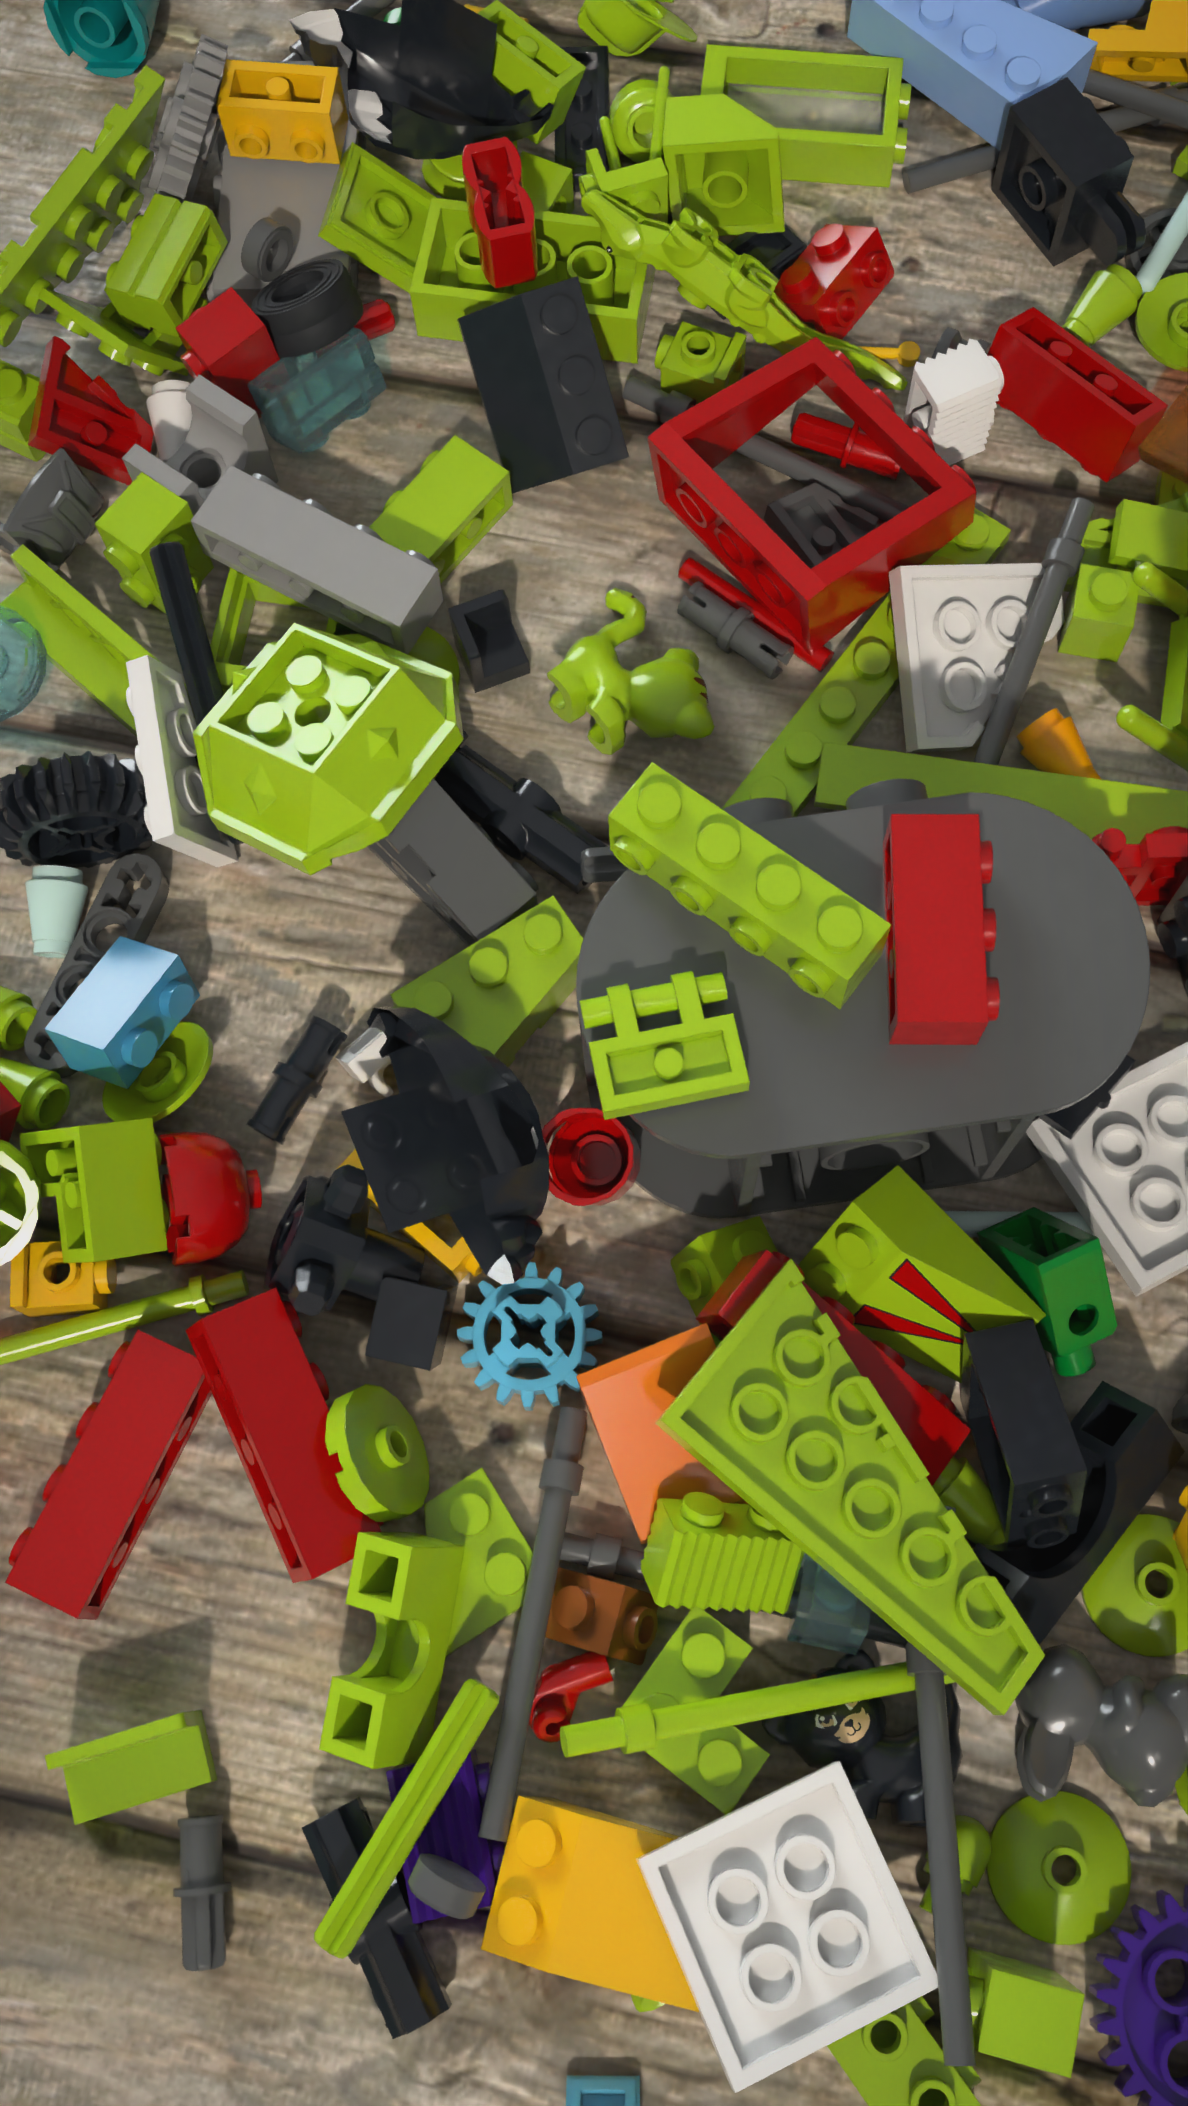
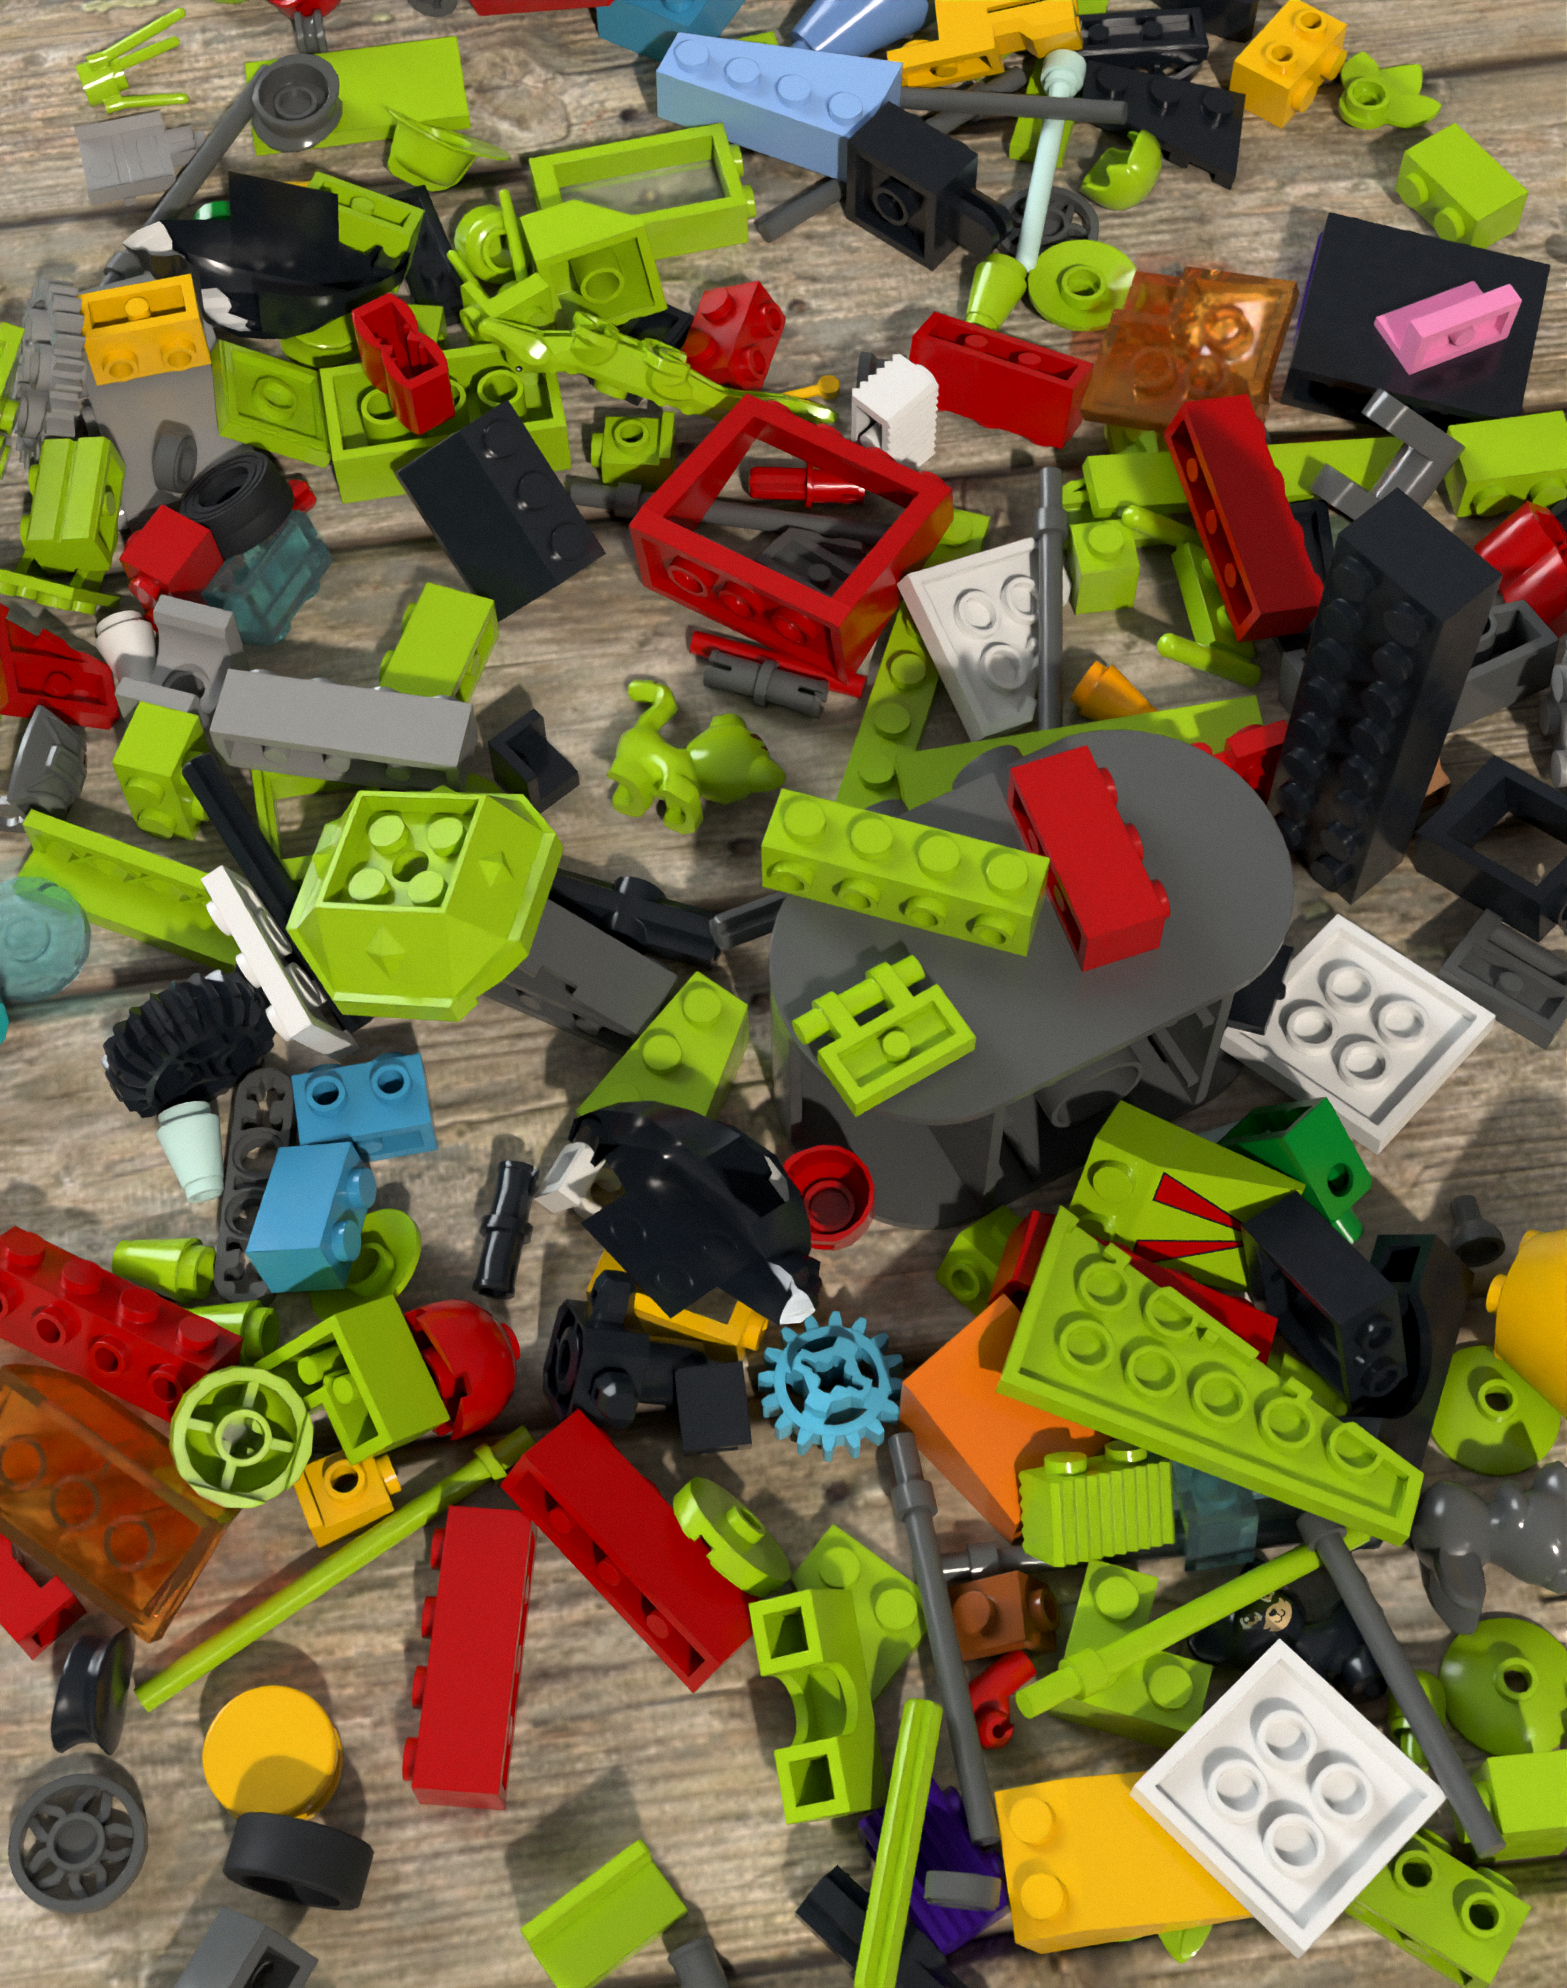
camera: 25 degrees left, 10 degrees down
none -> dark azure brick [291,1052,439,1163]

